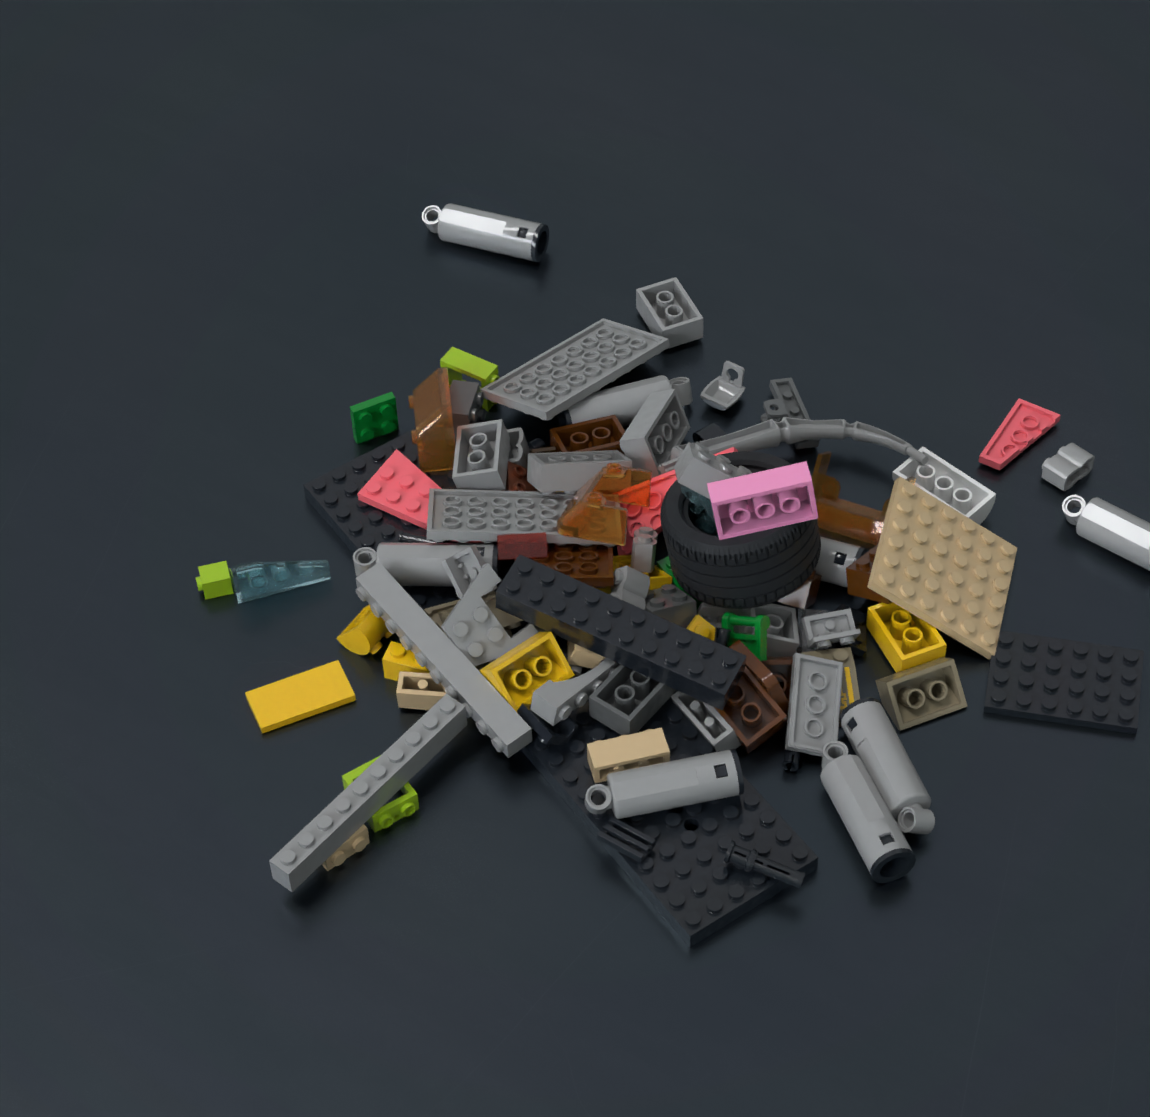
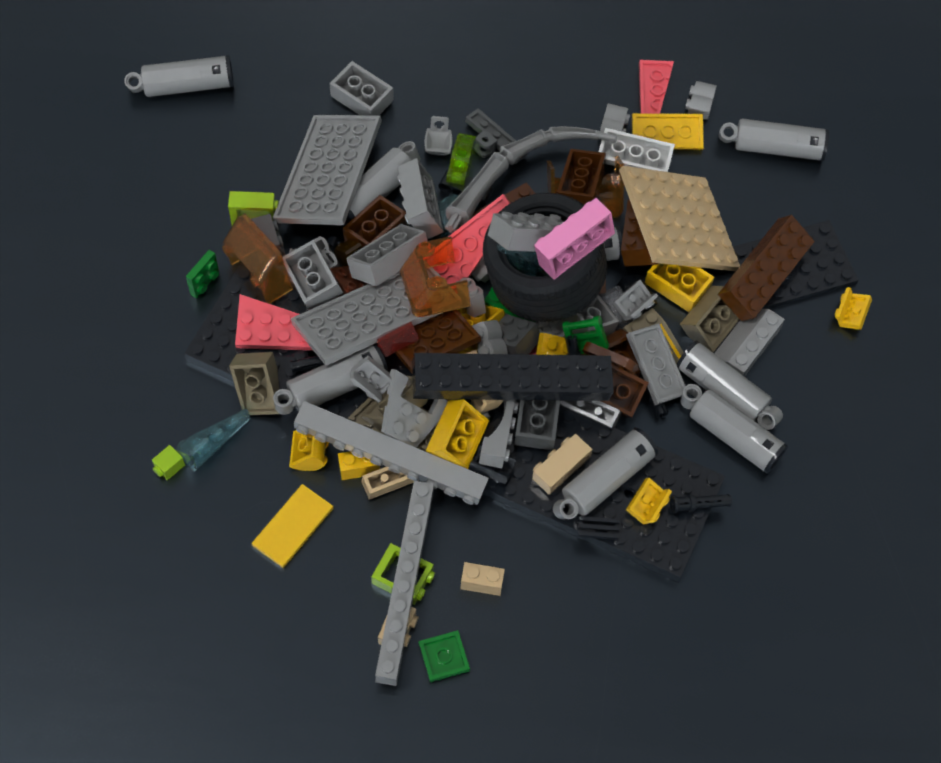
camera: 35 degrees left, 15 degrees up
none -> dark tan slope [229,352,280,415]
none -> green plate [419,630,470,682]
none -> clear neon green slope [446,133,476,185]
none -> tan brick [461,562,505,596]
none -> reddish brown brick [557,149,606,205]
none -> light grey brick [600,103,630,133]
none -> yellow bracket [626,478,672,525]
none -> yellow tile [632,113,704,150]
none -> light grey slope [714,309,785,377]
none -> reddish brown brick [718,215,815,321]
none -> yellow bracket [835,287,872,330]

